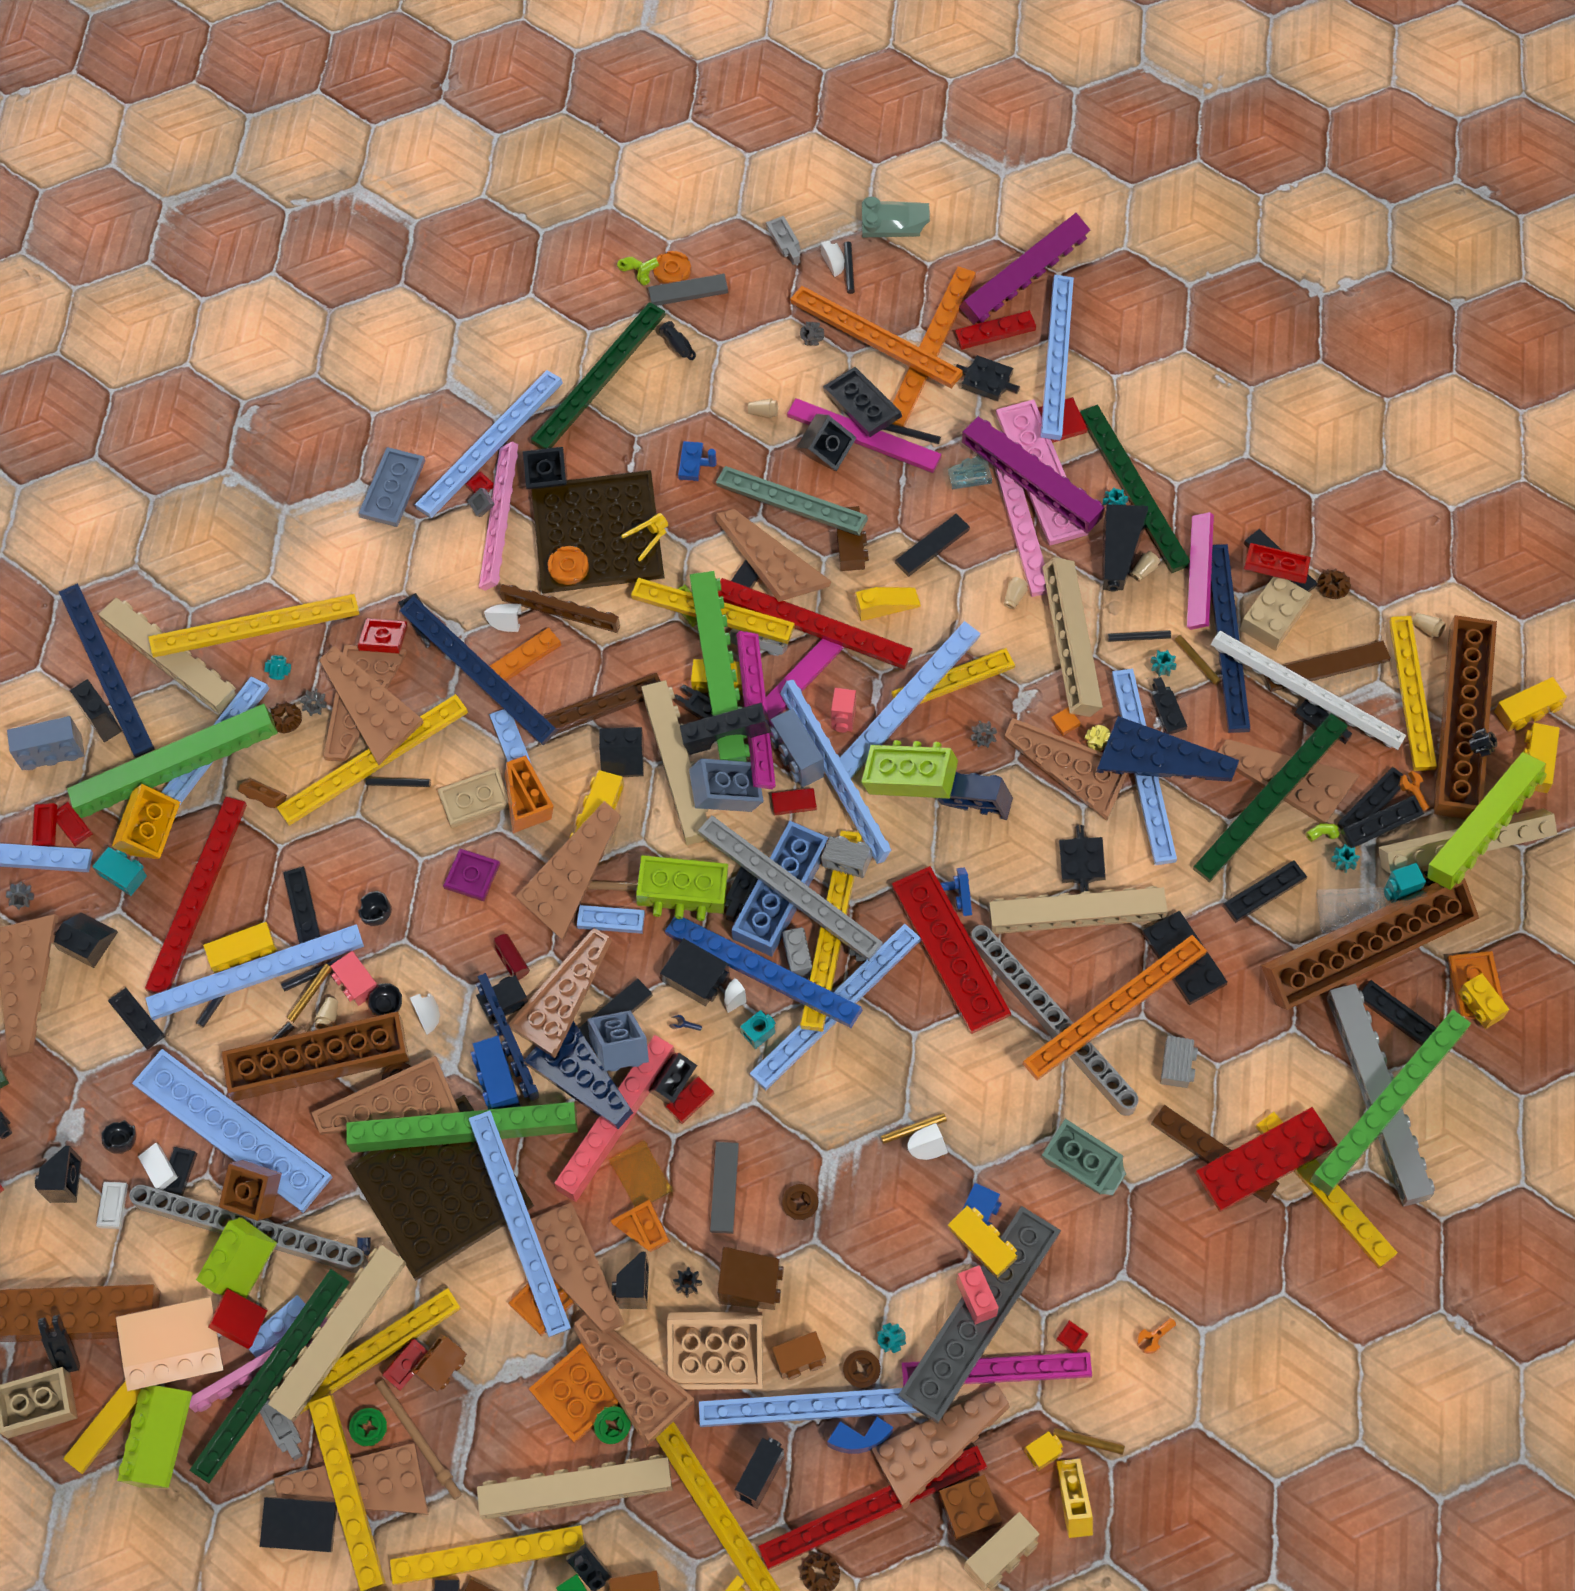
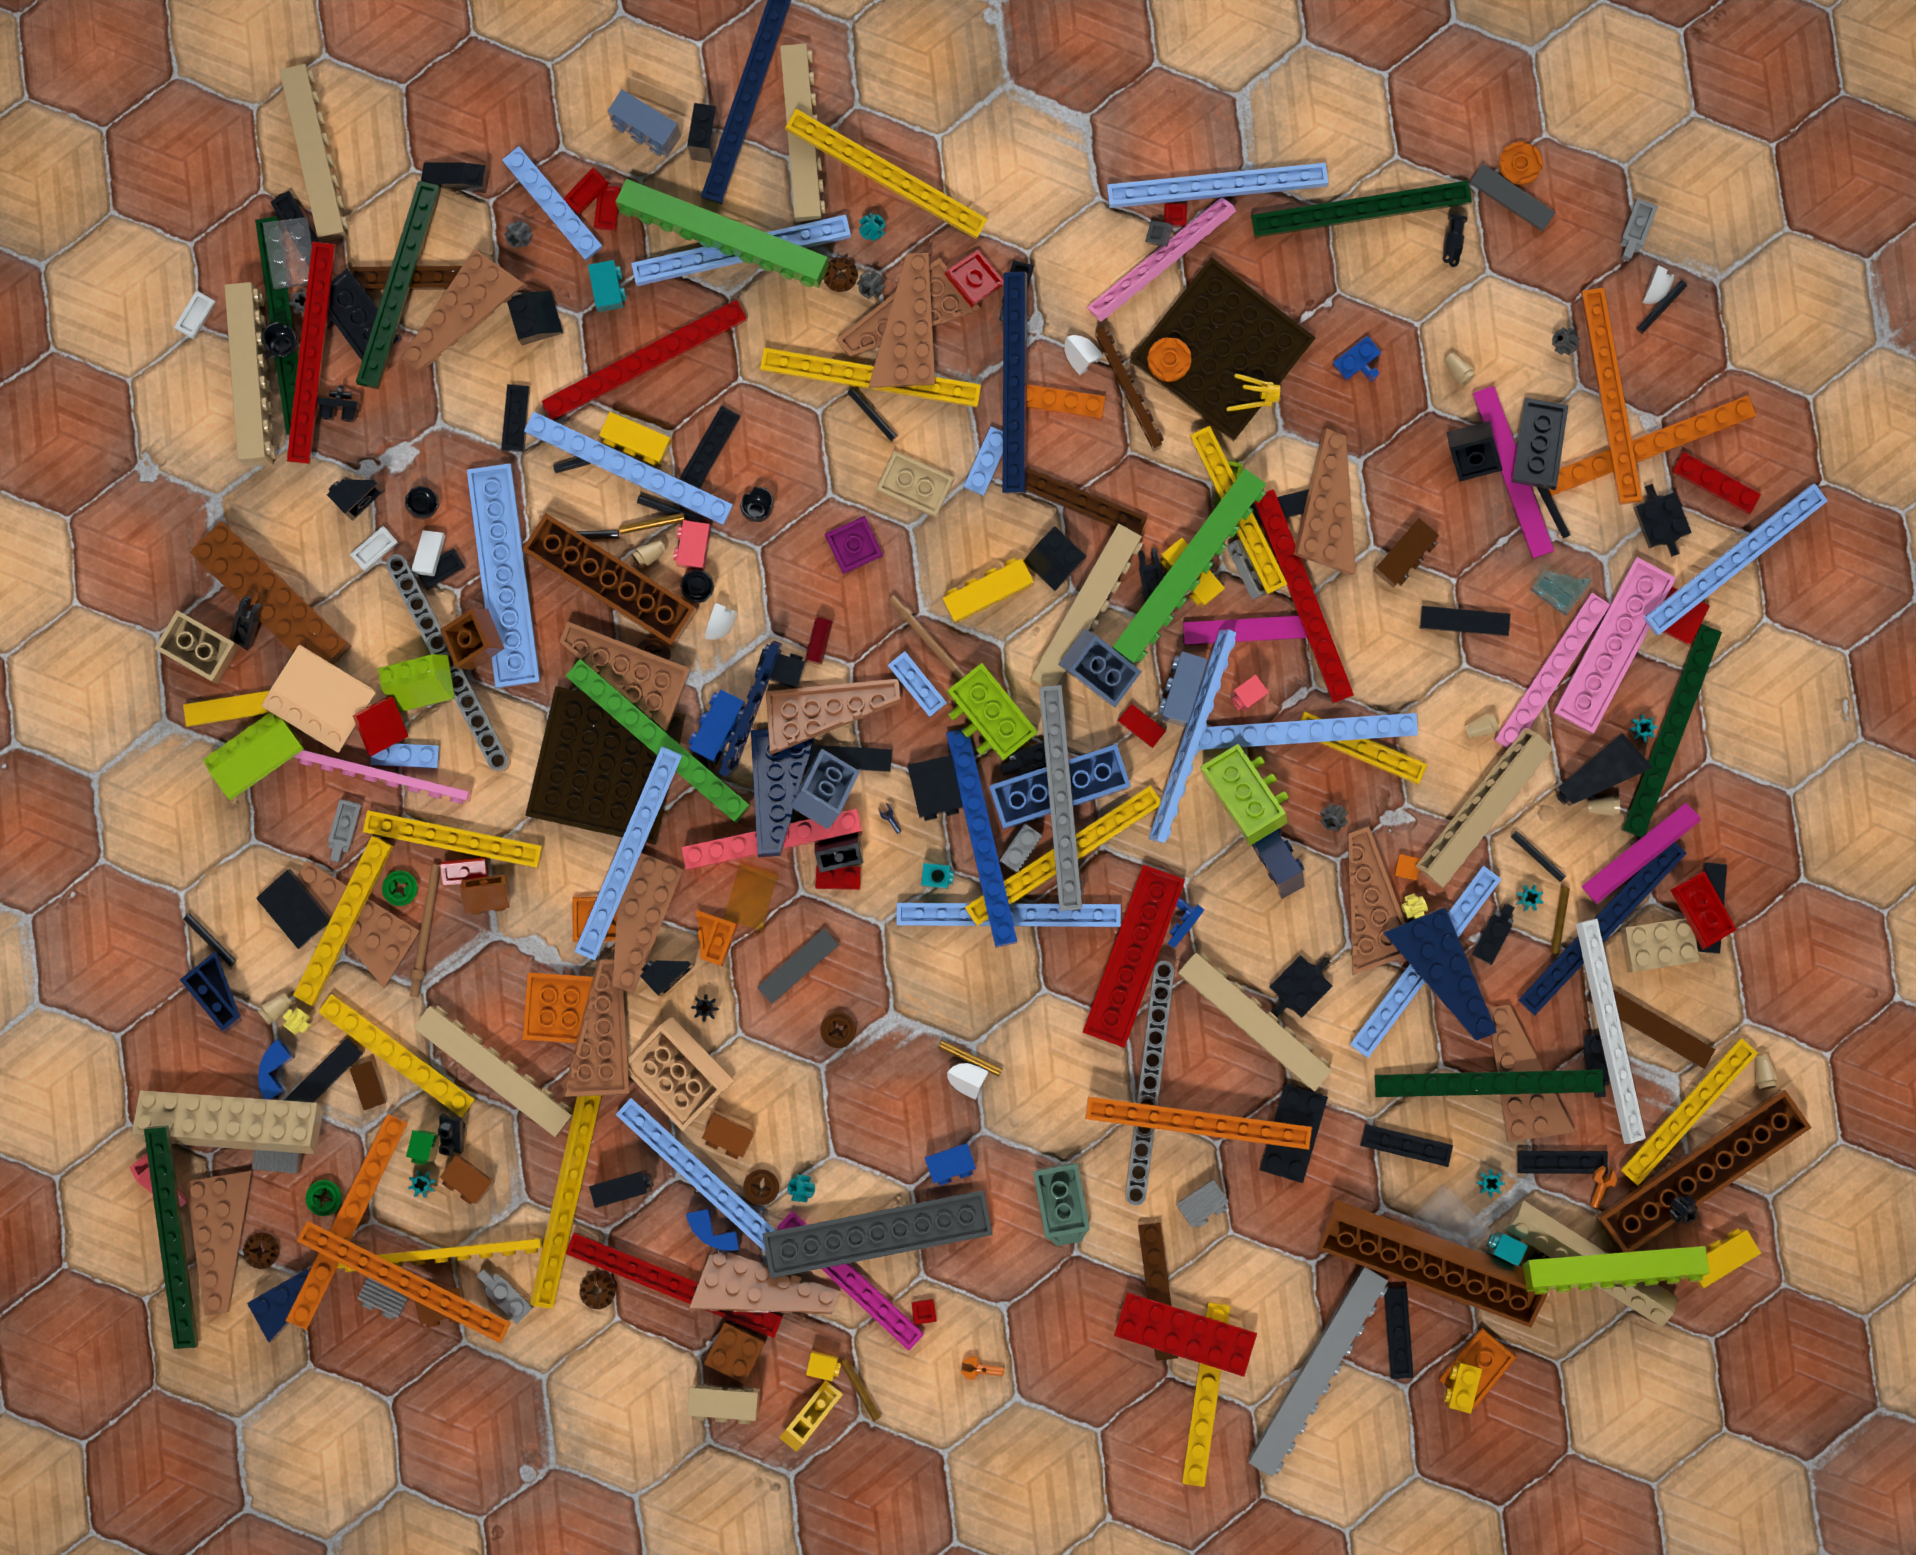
camera: 45 degrees right, 20 degrees up
light orange slope [111,784,181,859] -> none
dark green plate [189,1269,350,1484] -> none
dark orange plate [238,778,287,808] -> none
tan brick [268,1245,406,1422] -> none
dark blue hand [357,1237,371,1256] -> none
sand blue plate [358,447,426,527] -> none
orange wedge [505,755,554,833] -> none
nougat wing [515,801,621,941] -> none
black slope [523,447,567,490] -> none
green gear [593,1405,631,1444] -> none
lime arm [617,257,643,271] -> none
lime arm [637,257,660,285] -> none
black arch [680,703,771,755] -> none
sand green plate [716,466,868,536] -> none
reddish brown slope [717,1247,784,1310] -> none
white brick [724,979,746,1013] -> none
dark pink tile [736,631,776,789] -> none
light grey brick [821,836,872,878] -> none
yellow slope [856,587,921,621] -> none
sand green slope [862,197,930,238] -> none
yellow brick [948,1205,1017,1279] -> none
coral brick [956,1265,999,1325] -> none
magenta brick [959,212,1091,325] -> none
magenta brick [962,416,1105,534] -> none
lime arm [1306,824,1340,842] -> none
bright green brick [1310,1009,1471,1196] -> none
reddish brown gear [1317,569,1351,599] -> none
black tile [1340,795,1425,848] -> none
yellow brick [1494,677,1567,732] -> none

